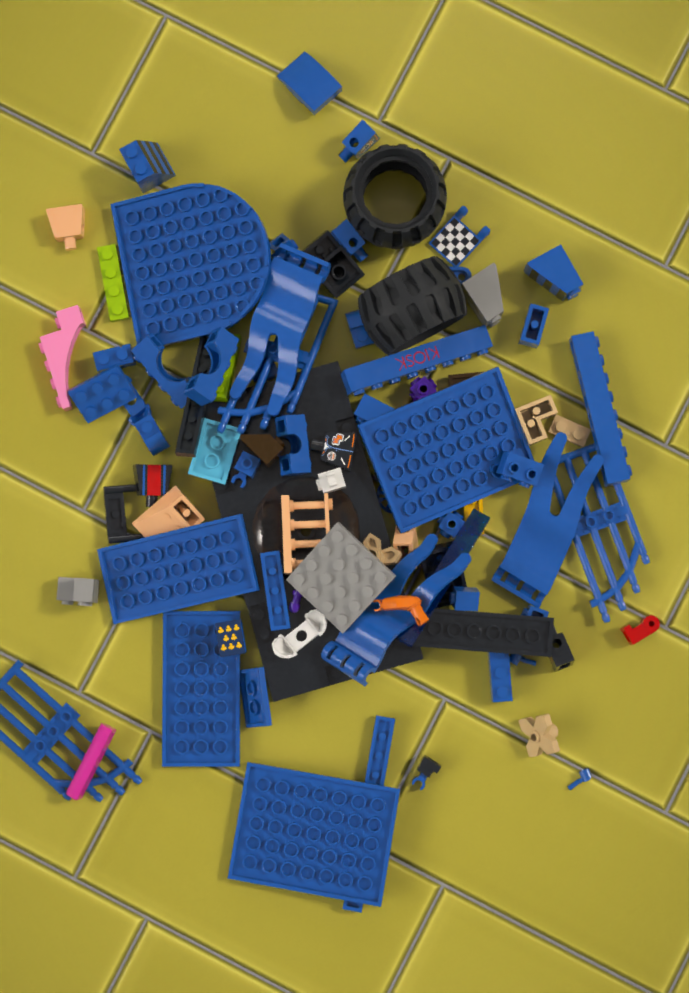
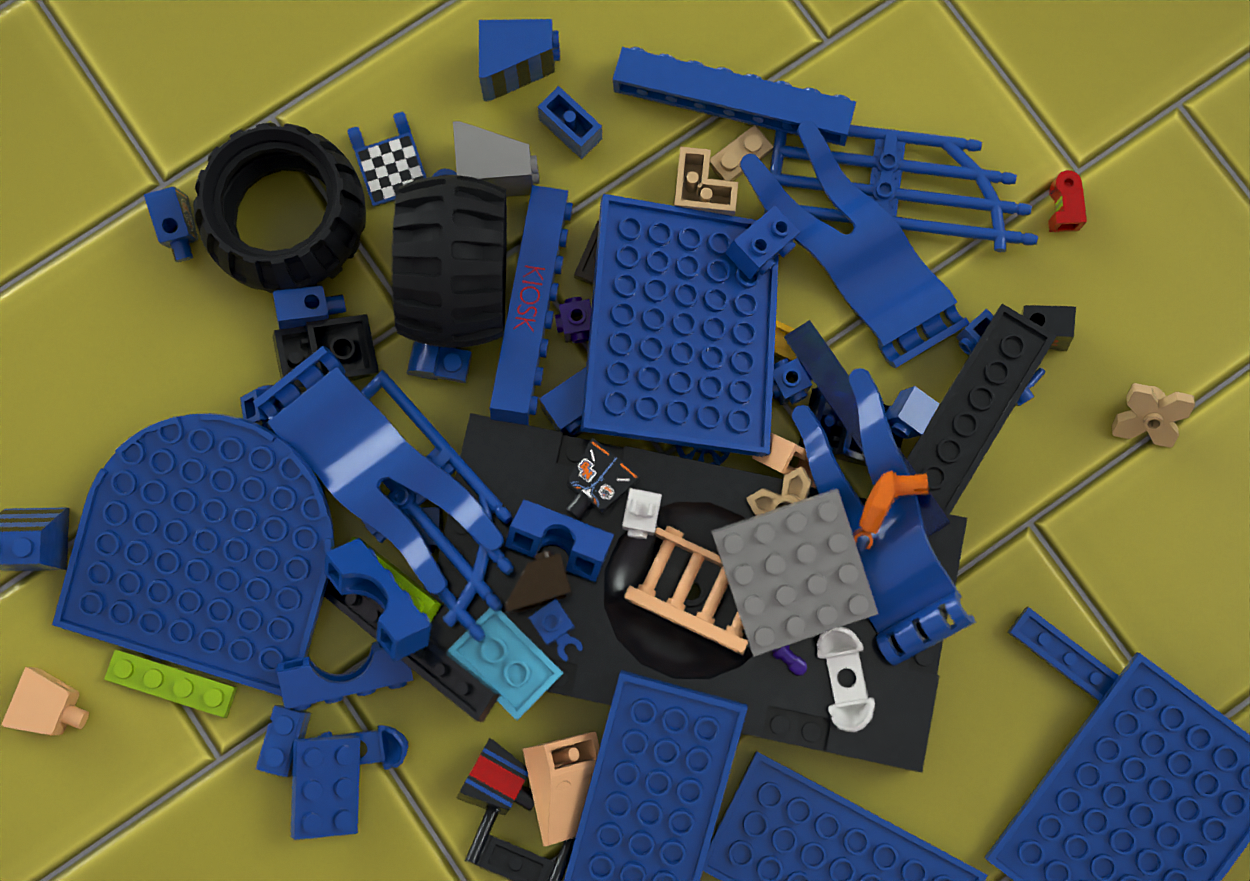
camera: 70 degrees left, 5 degrees down
bright pink arch [39,305,86,411] -> none
blue brick [134,414,170,456] -> none
dark blue piece [215,619,247,657] -> none
blue tile [240,667,272,728] -> none
blue plate [260,551,291,631] -> none
blue slope [277,51,342,115] -> none
black piece [412,755,441,790] -> none
blue brick [488,652,513,702] -> none
blue hand [567,768,591,790] -> none

